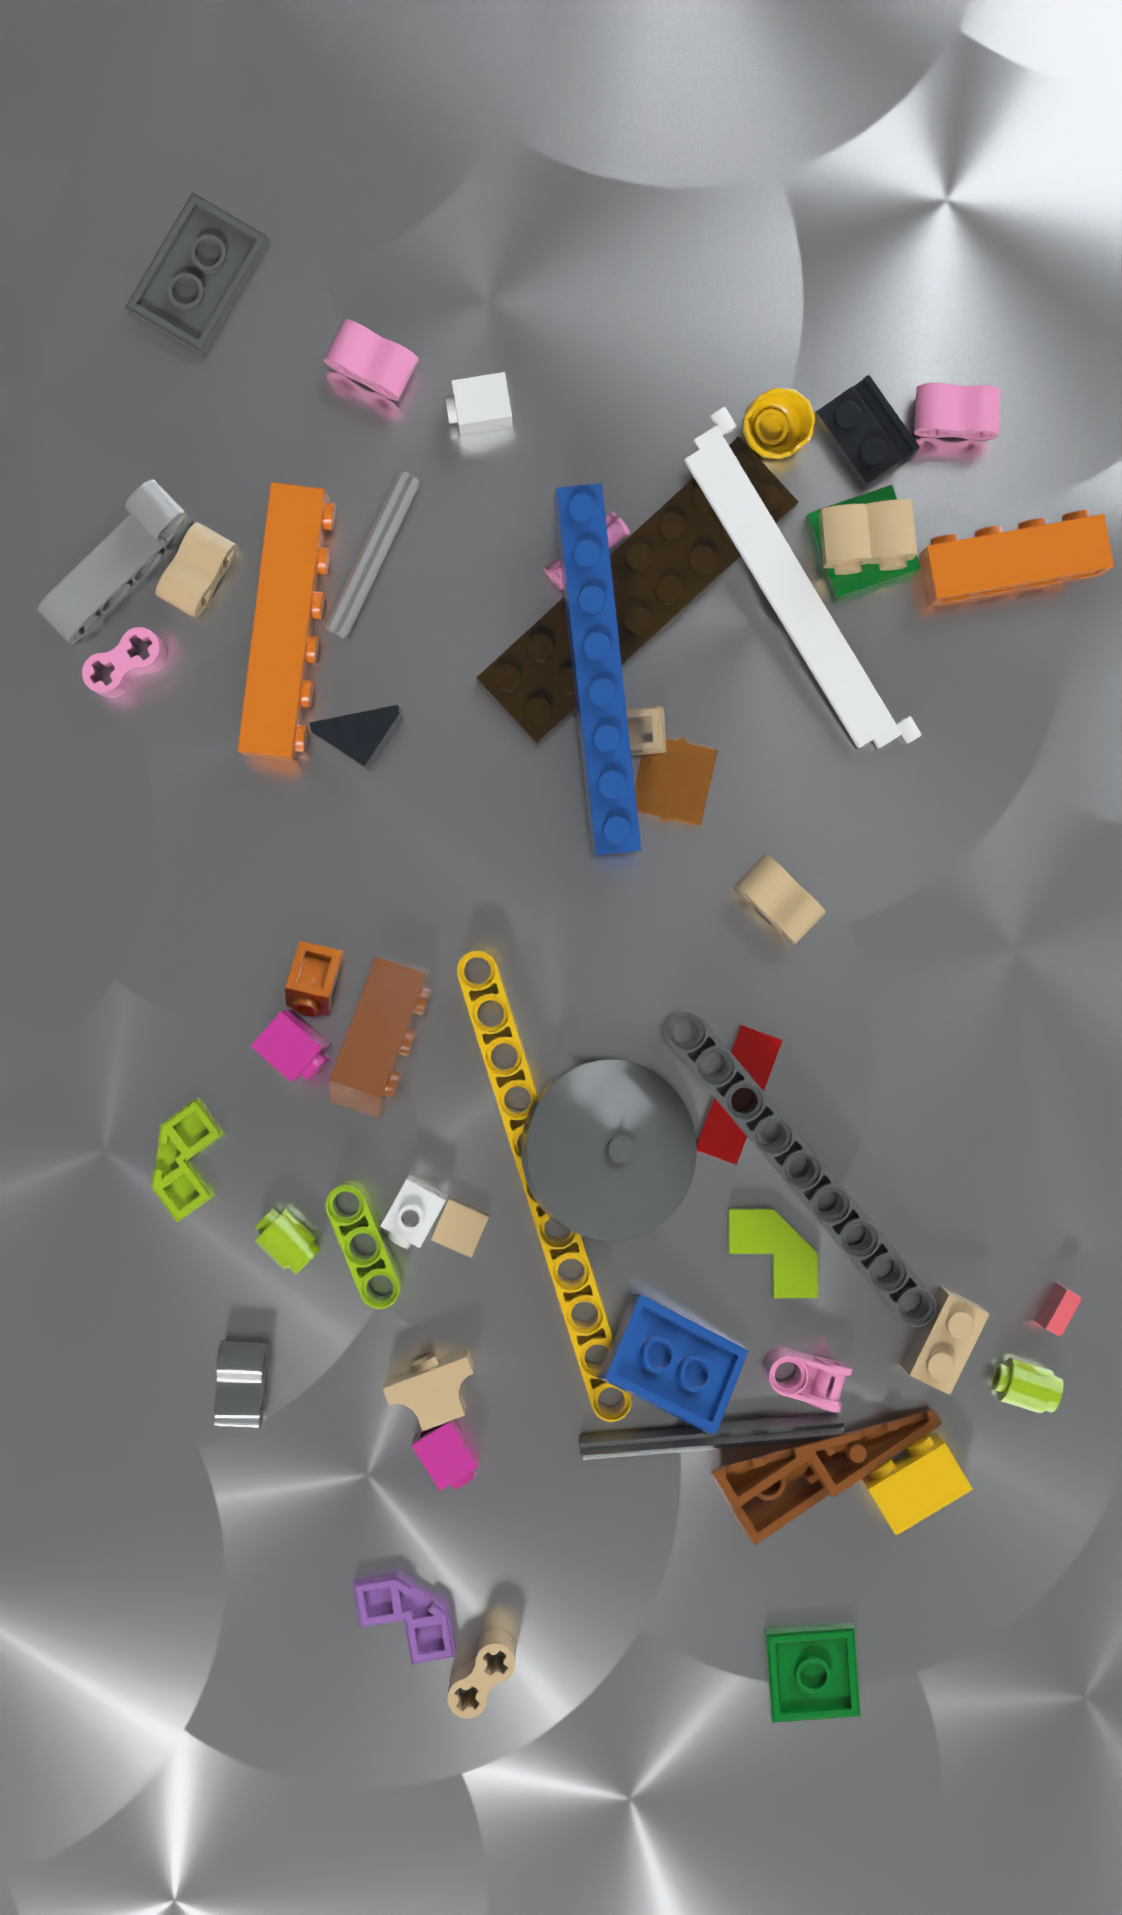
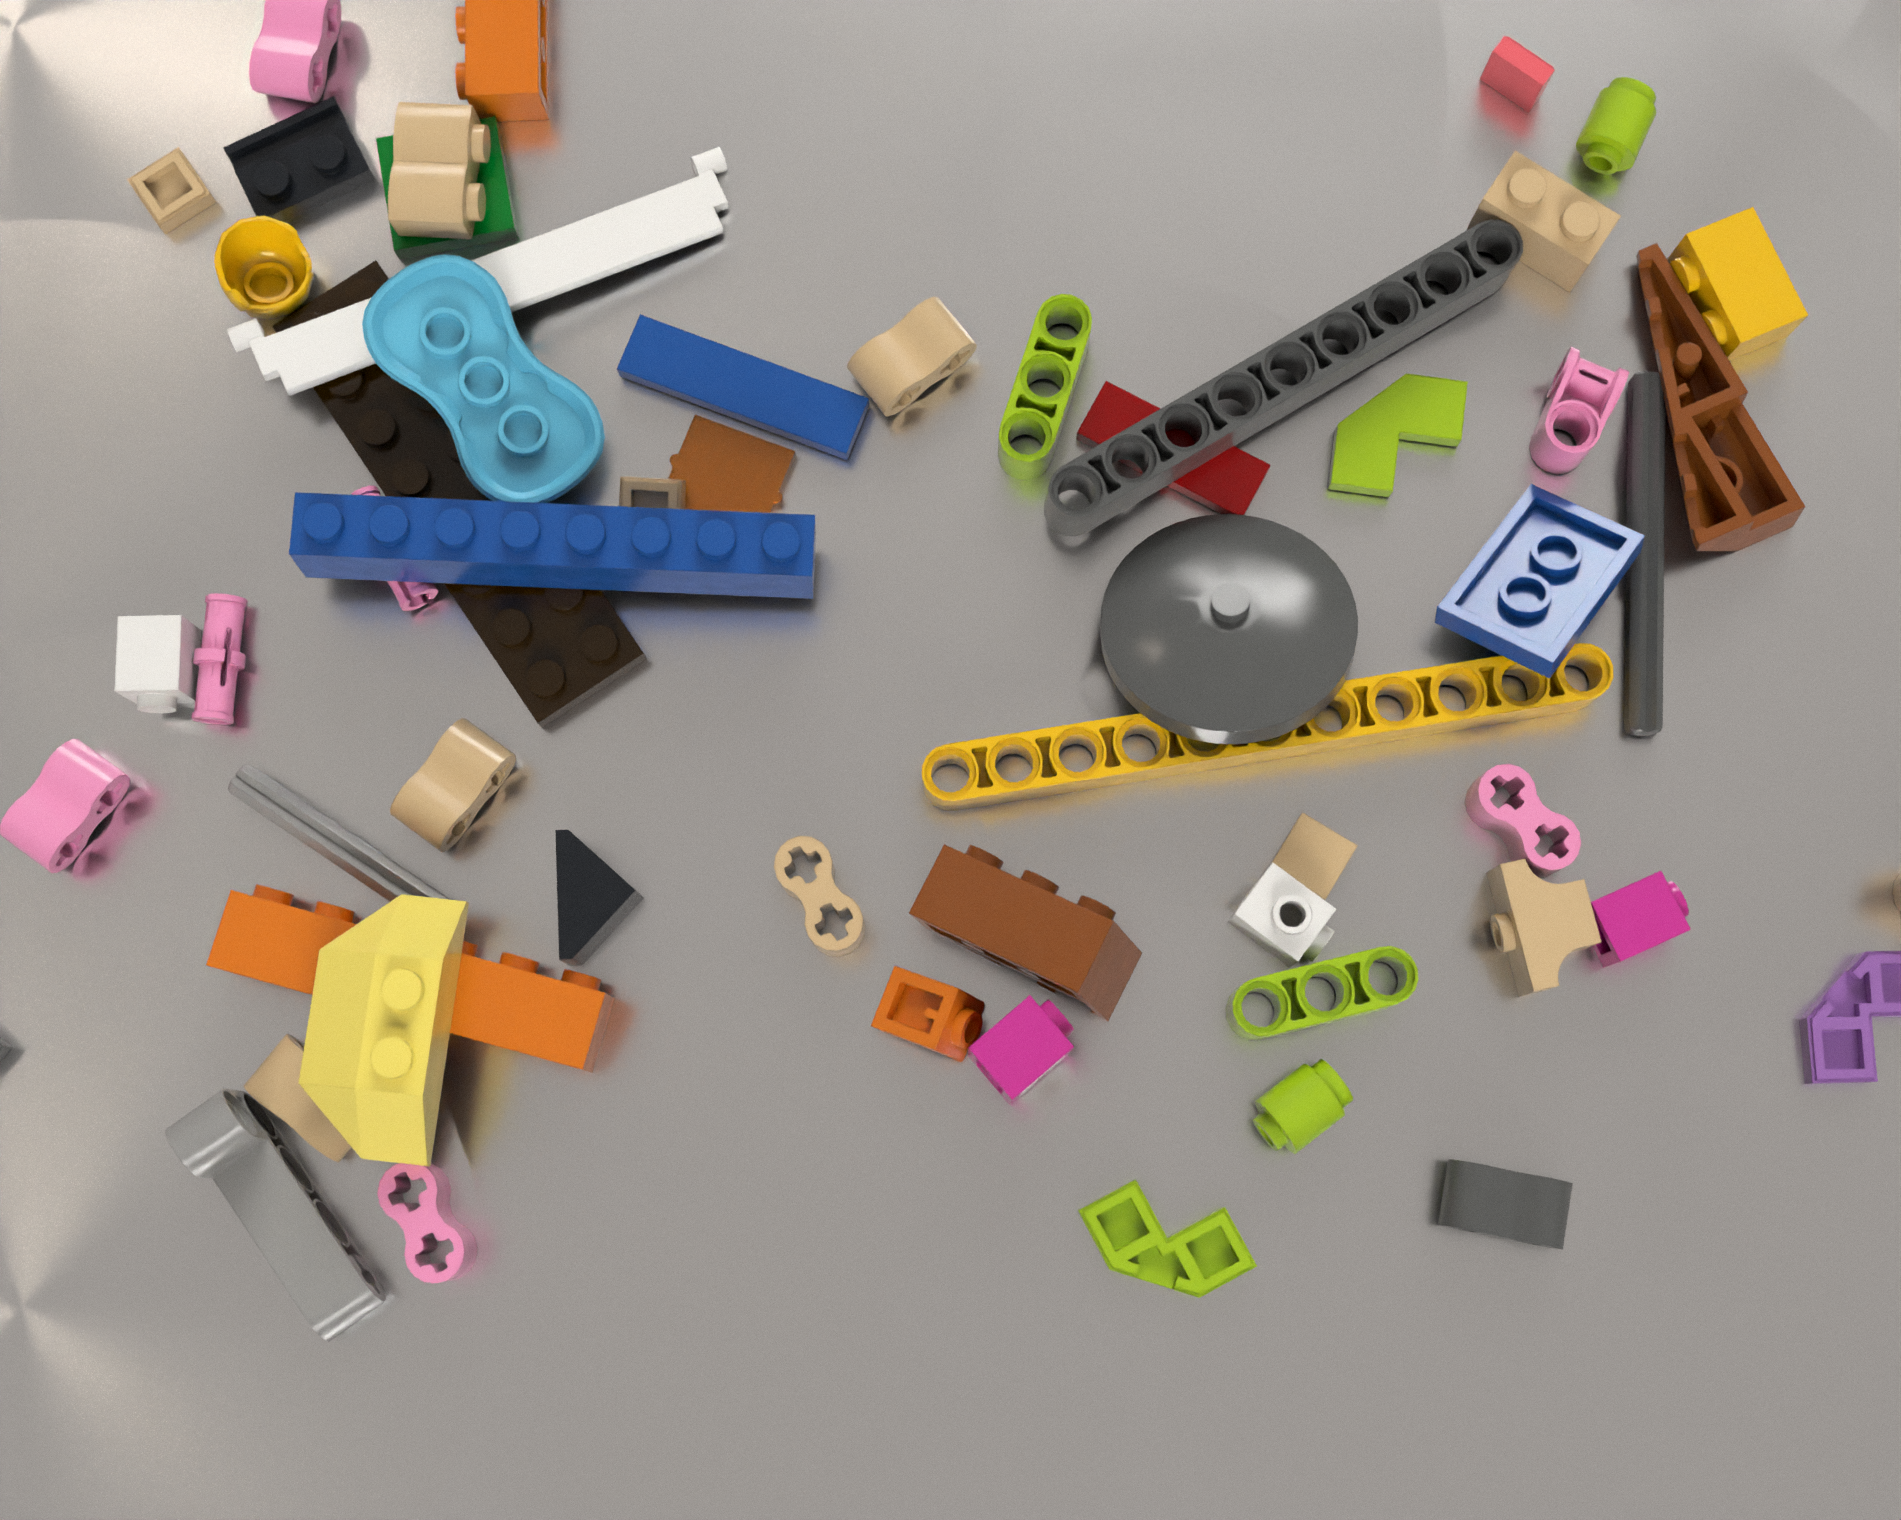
camera: 80 degrees left, 10 degrees down
none -> tan tile [127,147,216,235]
none -> bright pink pin [191,593,248,725]
none -> light yellow wedge [299,894,469,1166]
none -> medium azure plate [362,254,605,503]
none -> tan axle [390,718,516,852]
none -> blue tile [617,314,870,460]
none -> tan axle [774,836,866,957]
none -> lime beam [998,294,1092,480]
none -> bright pink axle [1465,764,1581,878]

